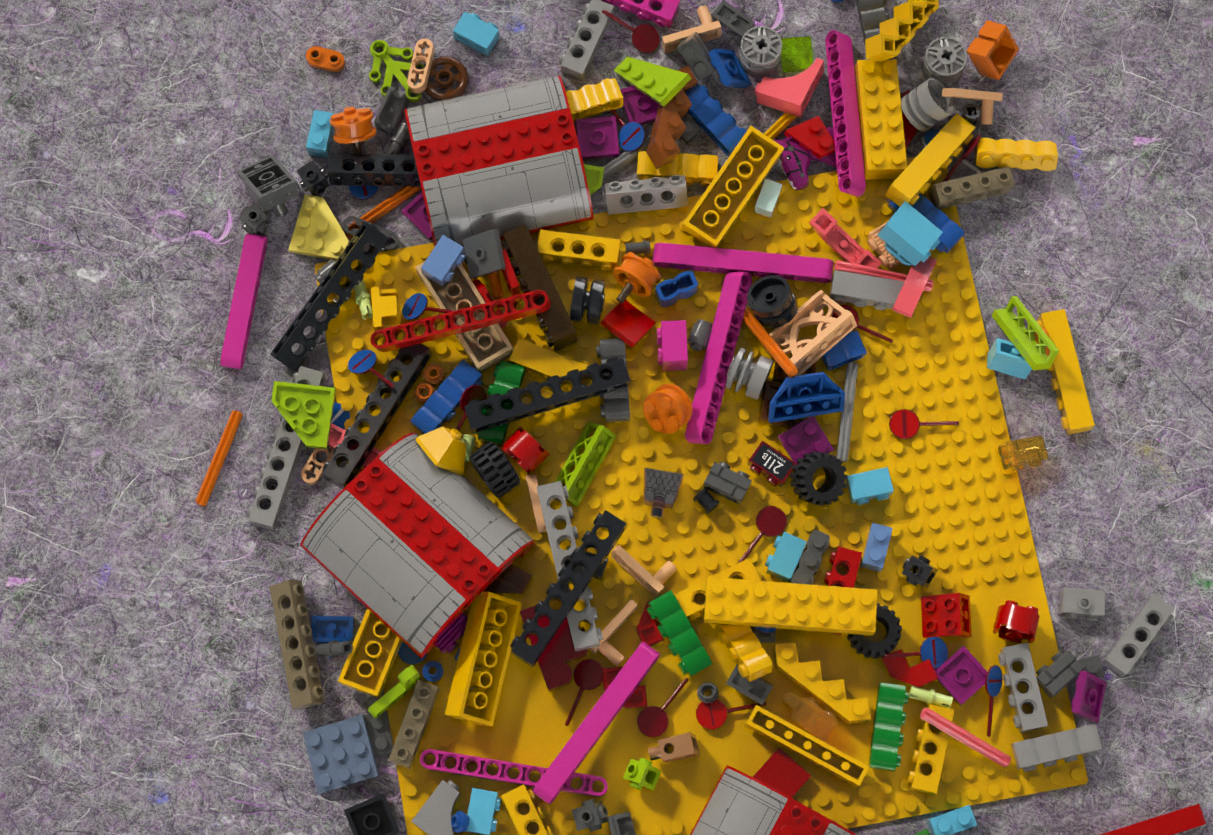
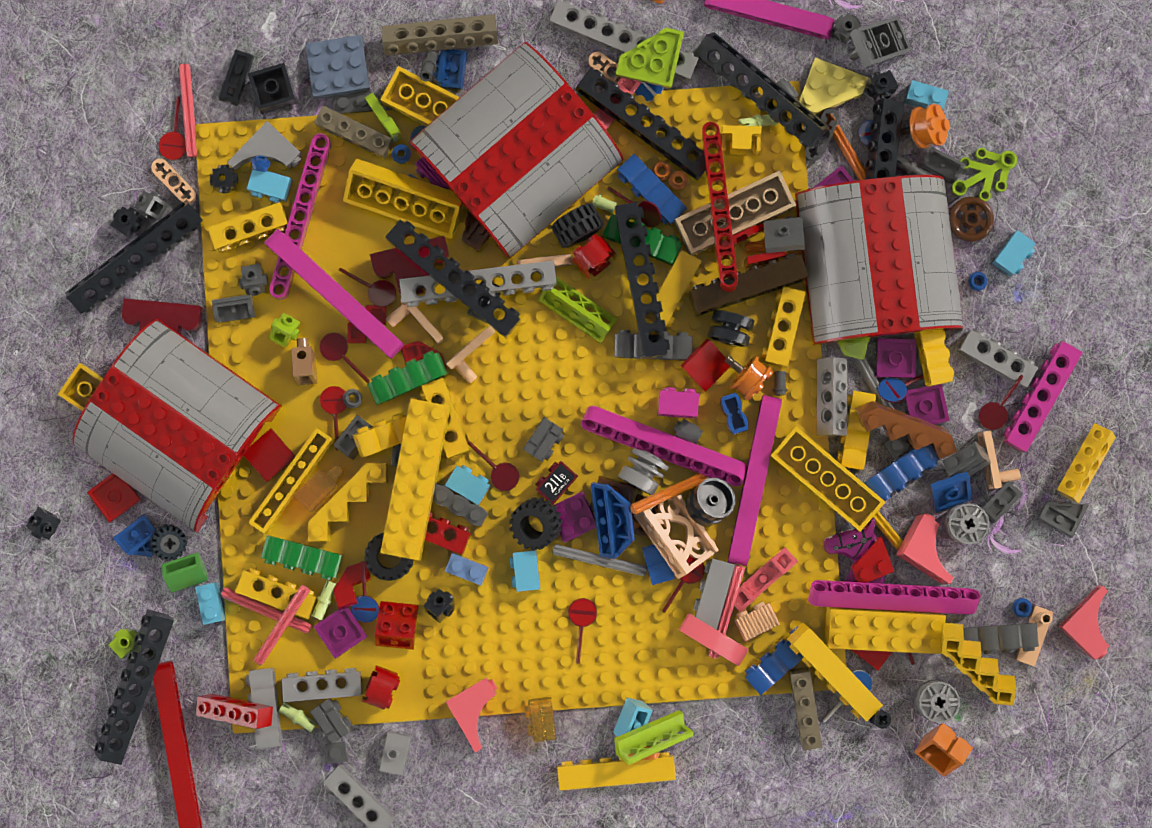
camera: 95 degrees right, 10 degrees up
orange plate [306,46,345,72] -> none
blue piece [348,350,394,388] -> none
blue piece [402,293,454,320] -> none
light nougat beam [407,39,435,93] -> none
yellow slope [415,427,466,476] -> none
medium blue brick [421,235,466,286] -> none
lime wing [614,56,692,107] -> none
orange wheel [643,384,693,434] -> none
torso [644,468,684,519] -> none
black bush [693,487,720,515] -> none
light aqua piece [755,179,782,218] -> none
clear neon green piece [781,36,813,73] -> none
medium azure brick [877,201,943,266] -> none
light grey wheel [901,78,955,131] -> none
light nougat piece [942,88,1003,125] -> none
dark red piece [942,134,981,182] -> none
yellow brick [974,138,1058,171] -> none
piece [985,665,1003,737] -> none
magenta plate [1072,671,1107,723] -> none
none -> red brick [196,694,273,729]
none -> coral axle [221,587,311,633]
none -> yellowish green pin [278,702,317,733]
none -> coral arch [446,677,498,752]
none -> blue plate [968,272,987,291]

